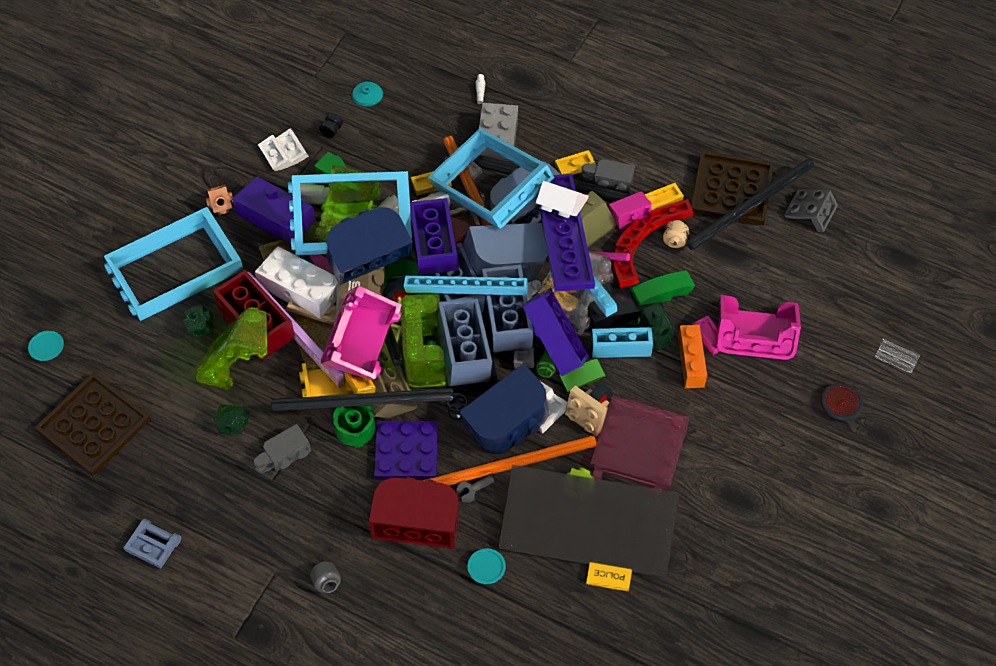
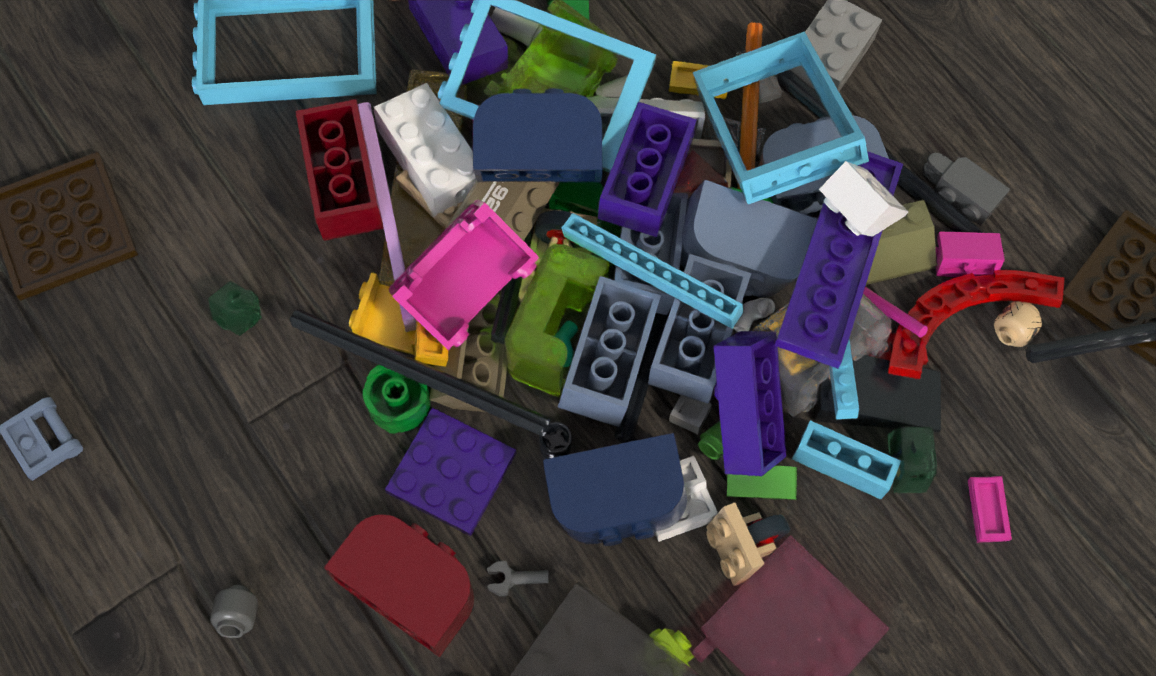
camera: 25 degrees right, 10 degrees up
teal piece [28,331,64,361] -> none
clear green brick [184,305,214,338] -> none
clear neon green windscreen [195,307,267,389] -> none
dark grey hinge [254,424,311,474] -> none
orange axle [423,436,597,486] -> none
yellow plate [555,150,596,175] -> none
green slope [631,271,695,305] -> none
yellow plate [644,183,684,210] -> none
orange brick [678,324,707,389] -> none
dark pink windscreen [717,295,801,360] -> none

